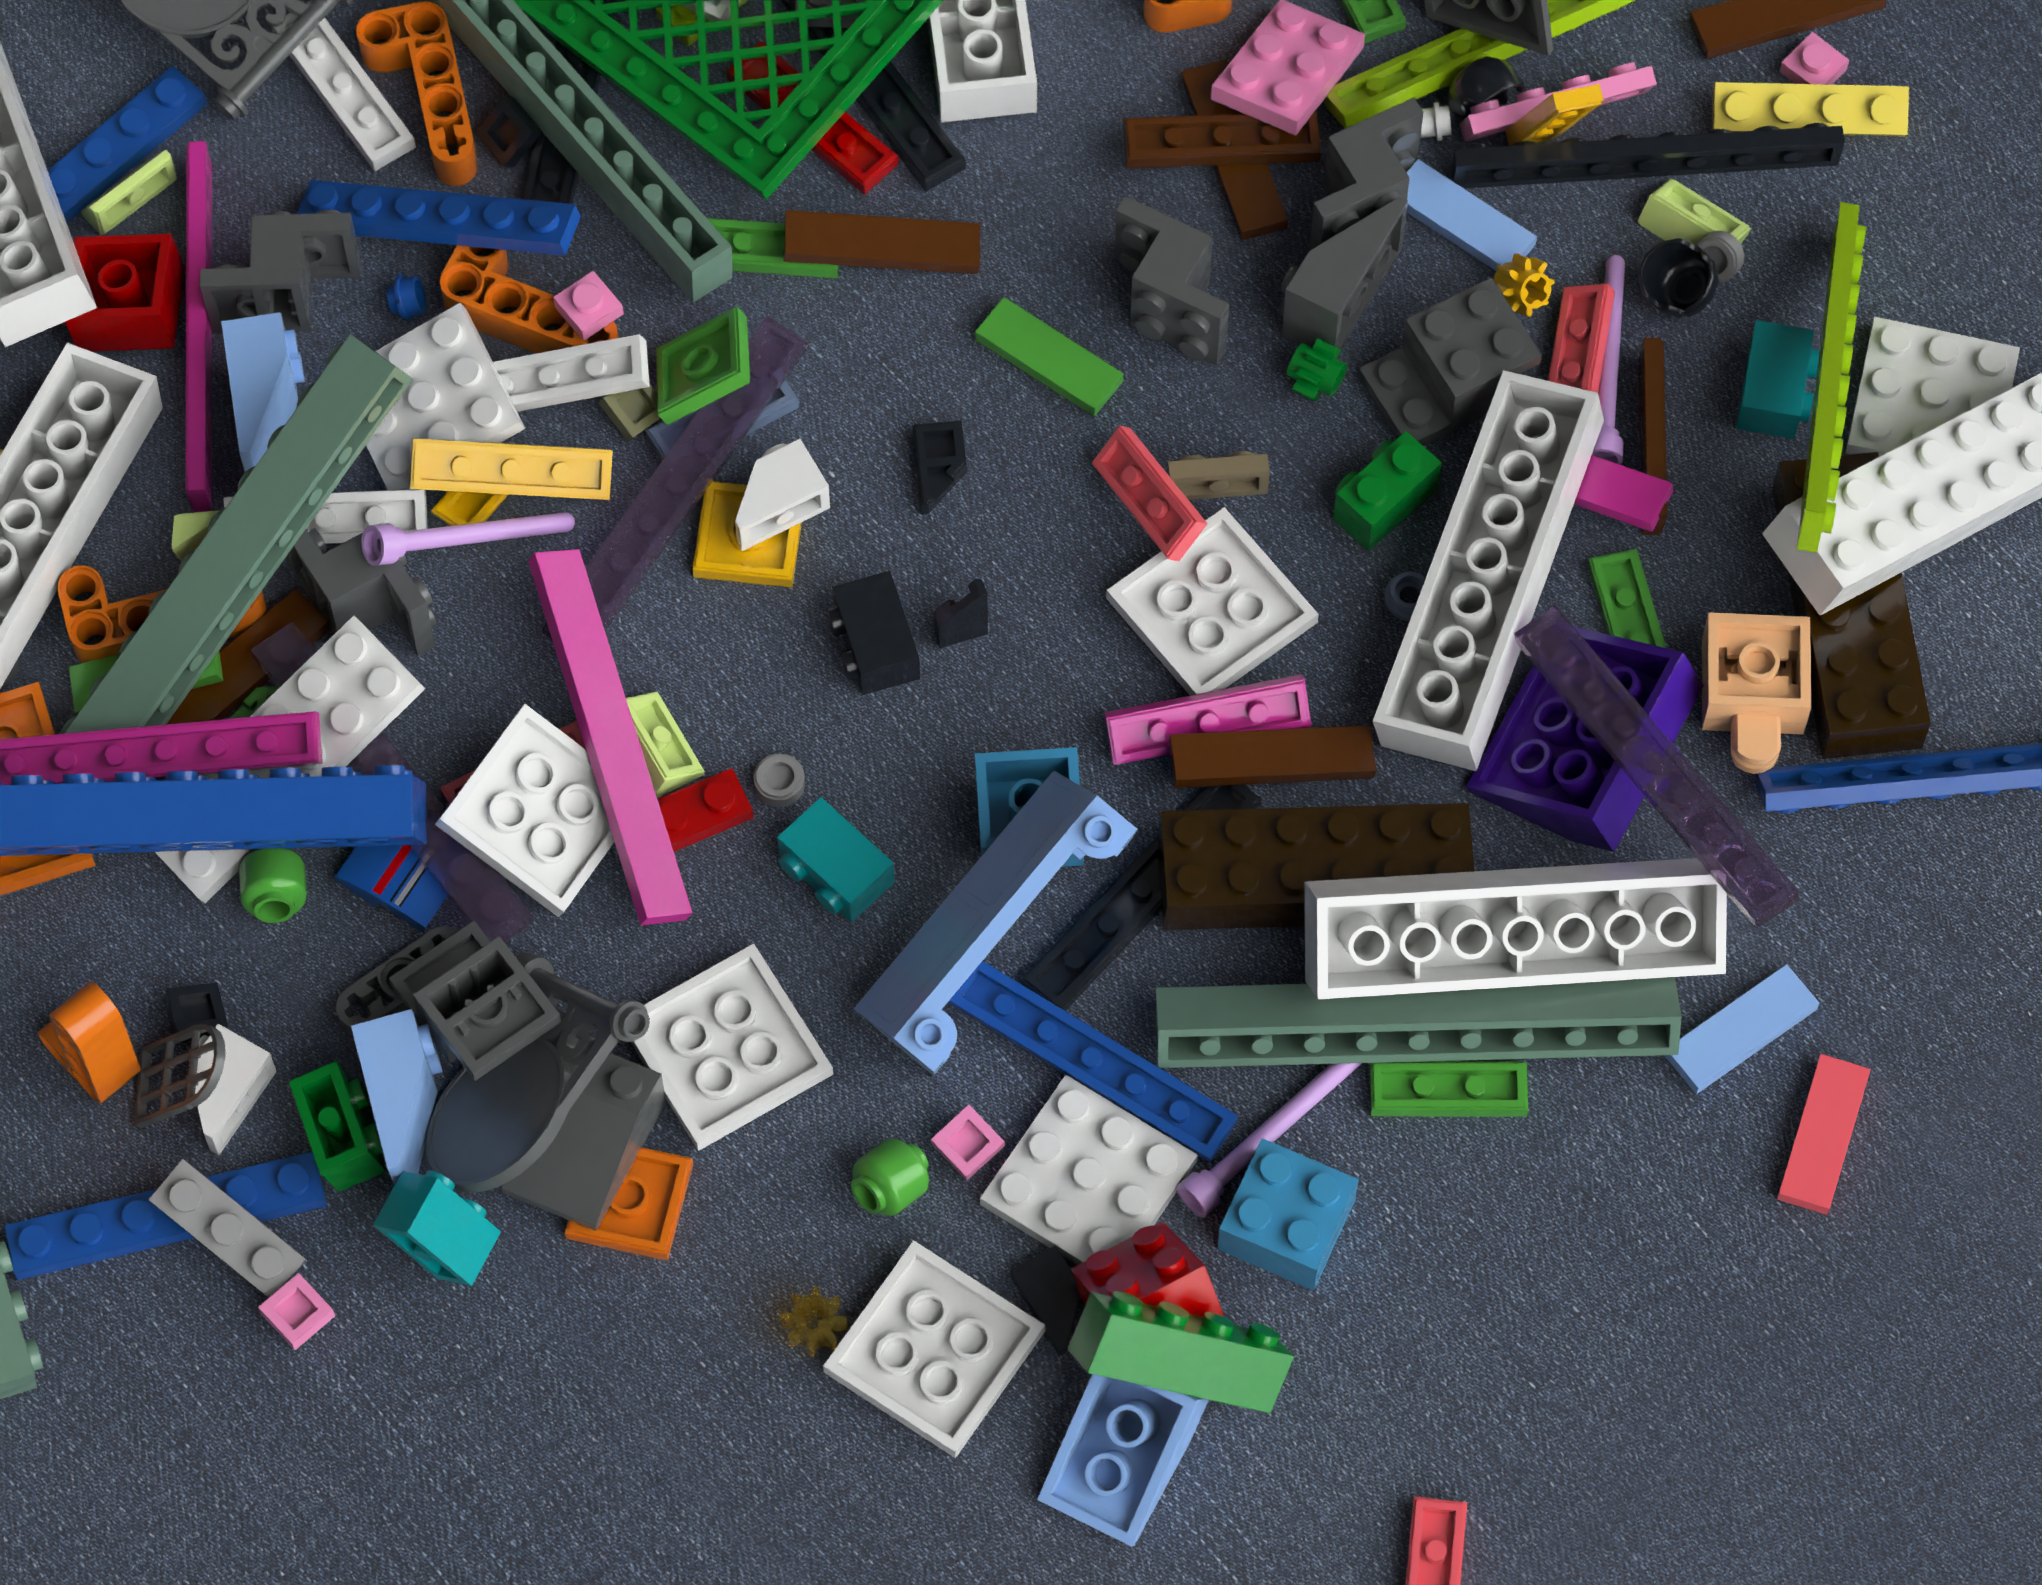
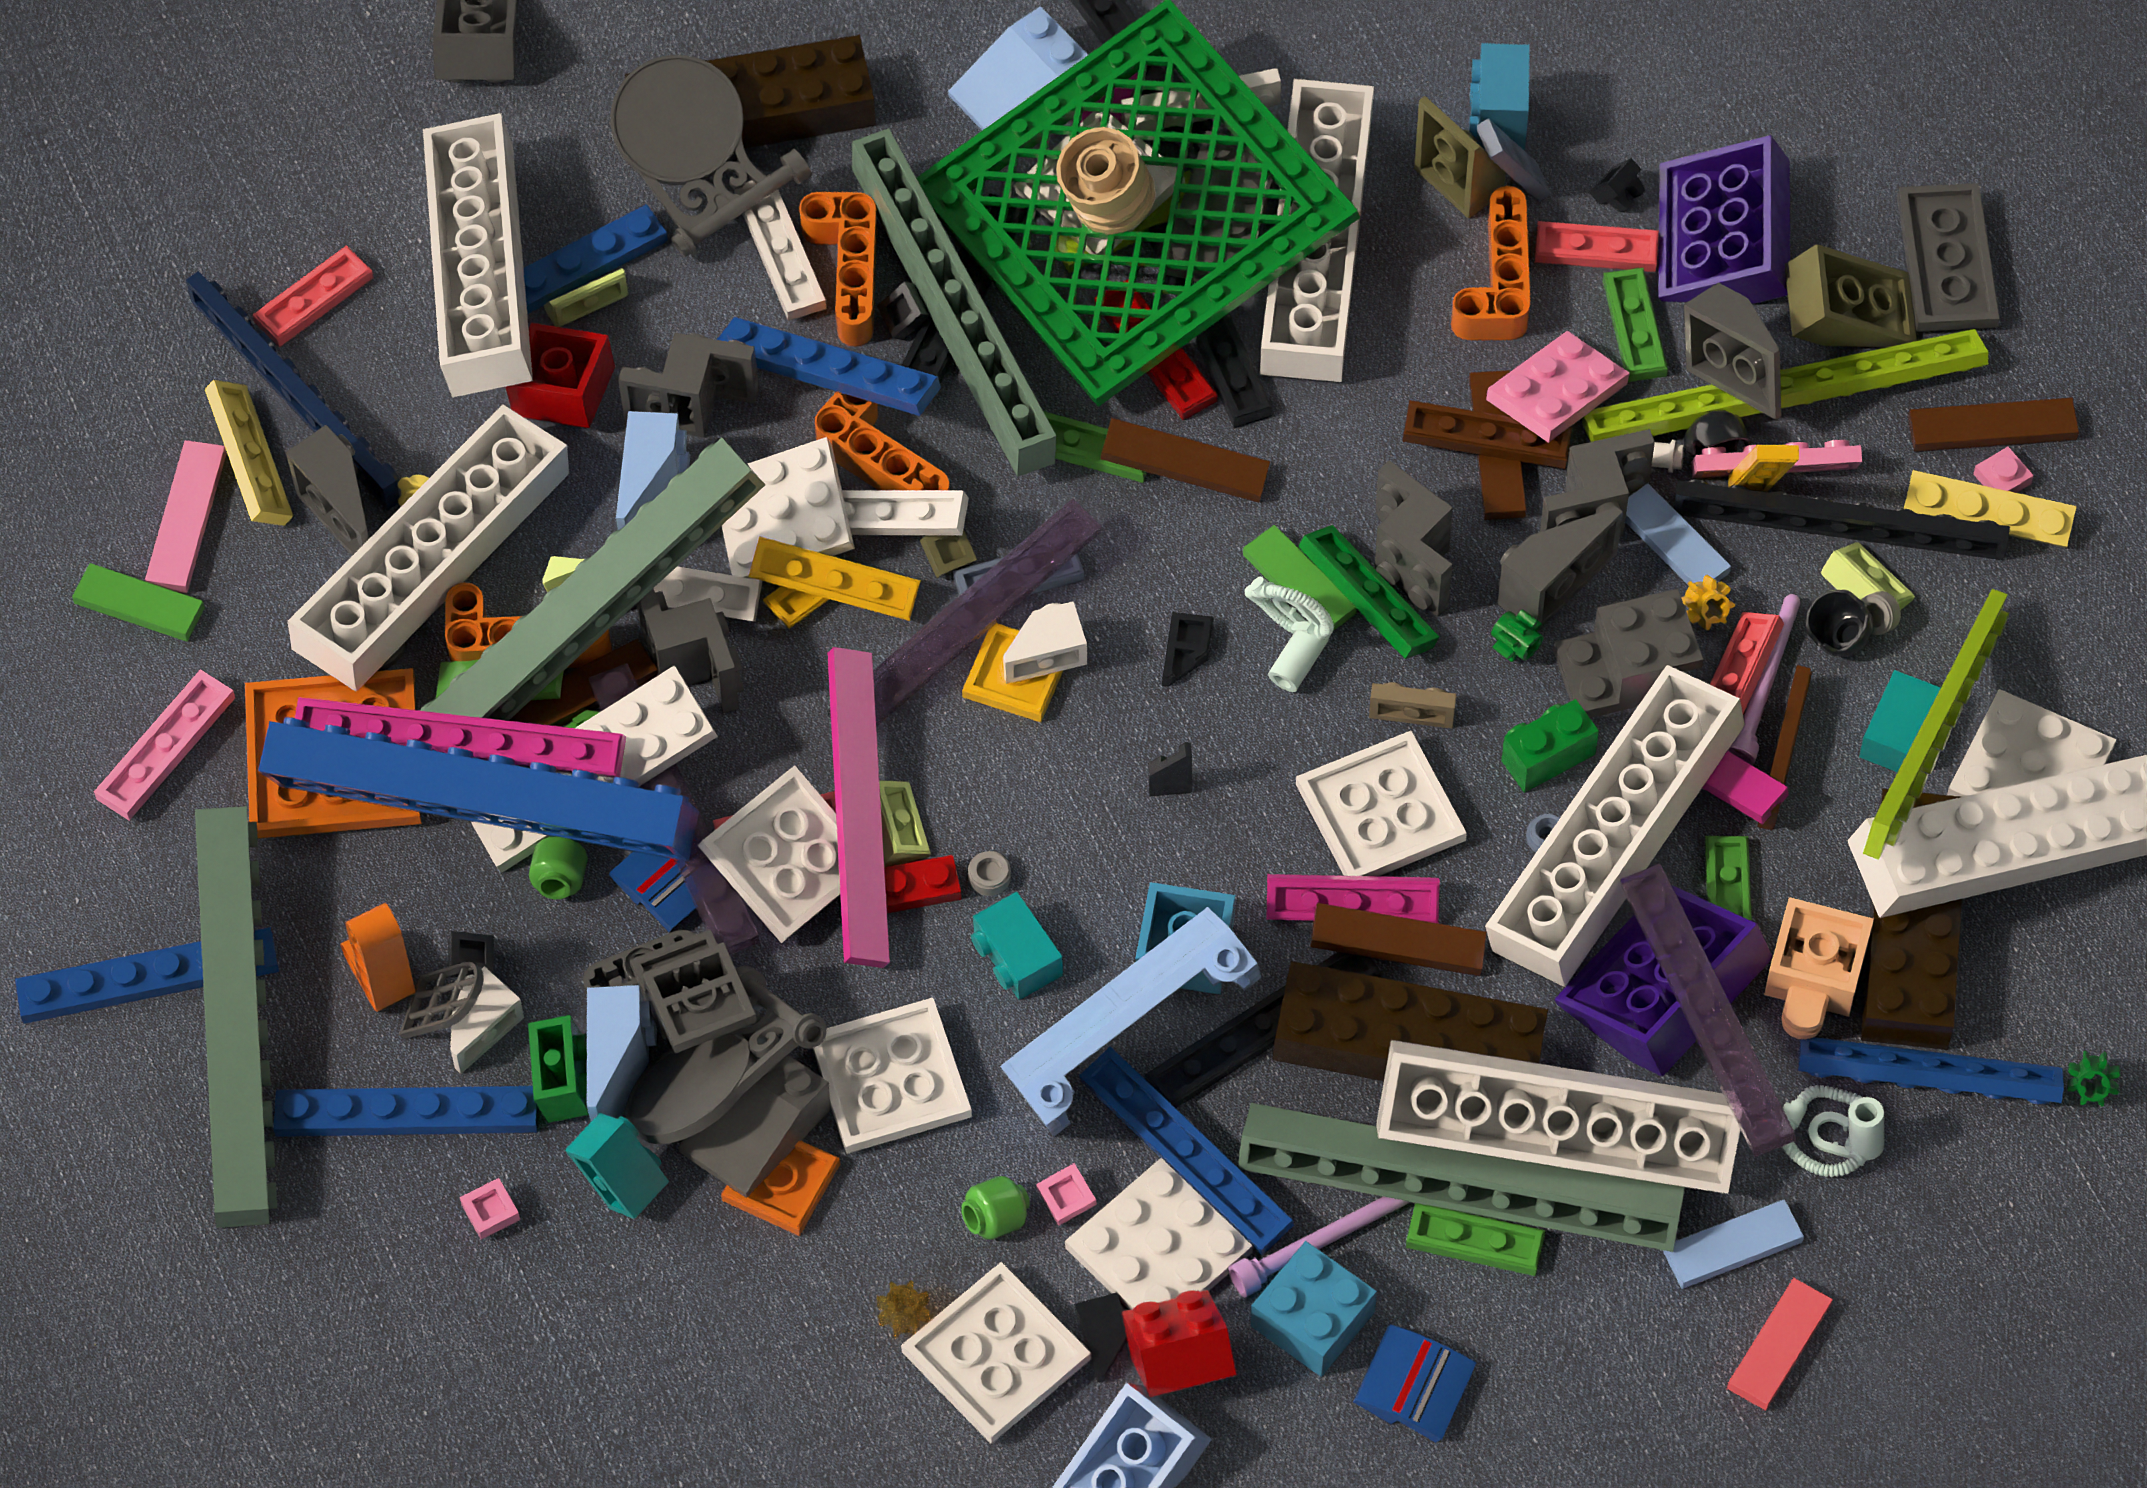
camera: 15 degrees right, 5 degrees down
light grey plate [149,1159,306,1298] -> none
dark pink tile [186,141,212,513] -> none
lavender piece [361,512,575,566] -> none
blue plate [387,274,427,322] -> none
bright pink plate [553,271,624,341] -> none
bright green tile [656,306,750,425] -> none
black brick [826,571,920,695] -> none
brick [1068,1291,1294,1413] -> none
coral tile [1092,425,1207,562] -> none
none -> light aqua piece [1244,577,1334,692]
none -> green plate [1298,525,1439,659]
none -> blue slope [1353,1324,1476,1443]
none -> light aqua piece [1780,1085,1884,1177]

